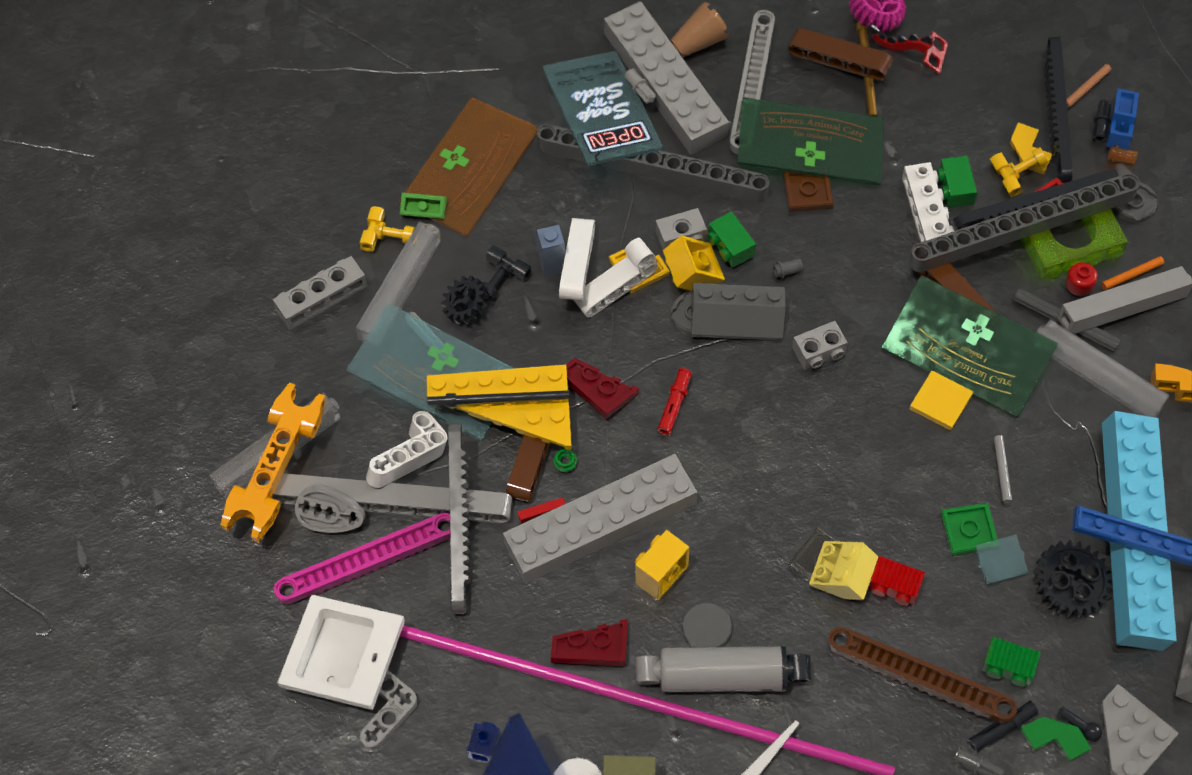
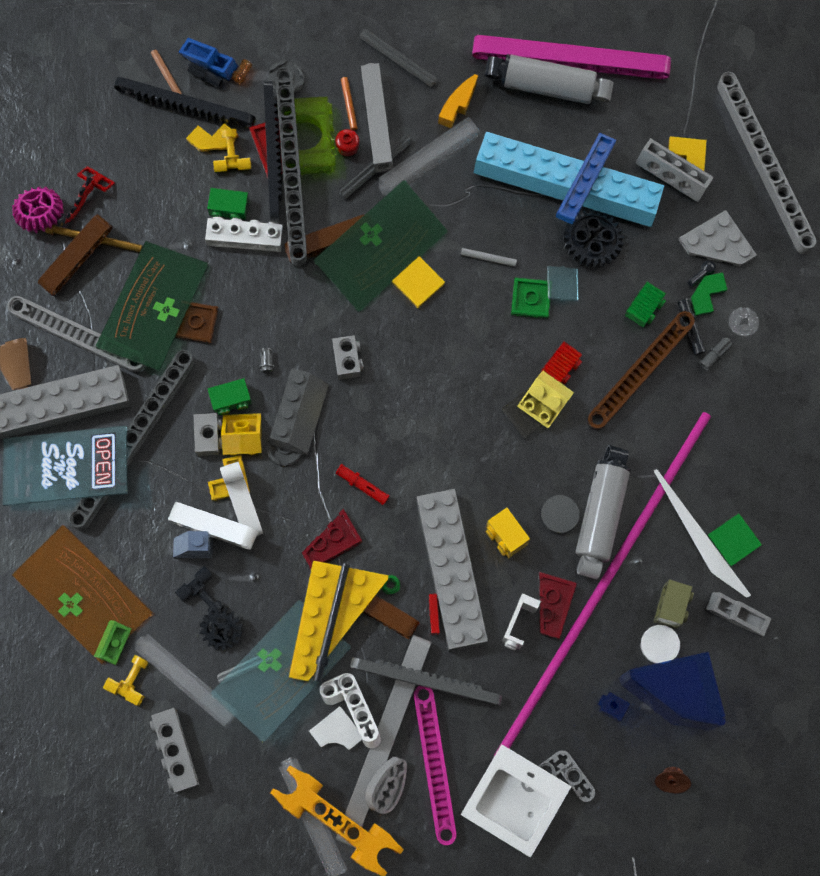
camera: 80 degrees left, 15 degrees up
light grey axle [625,69,656,104] -> none
none -> white tile [309,706,362,750]
none -> white panel [502,593,541,650]

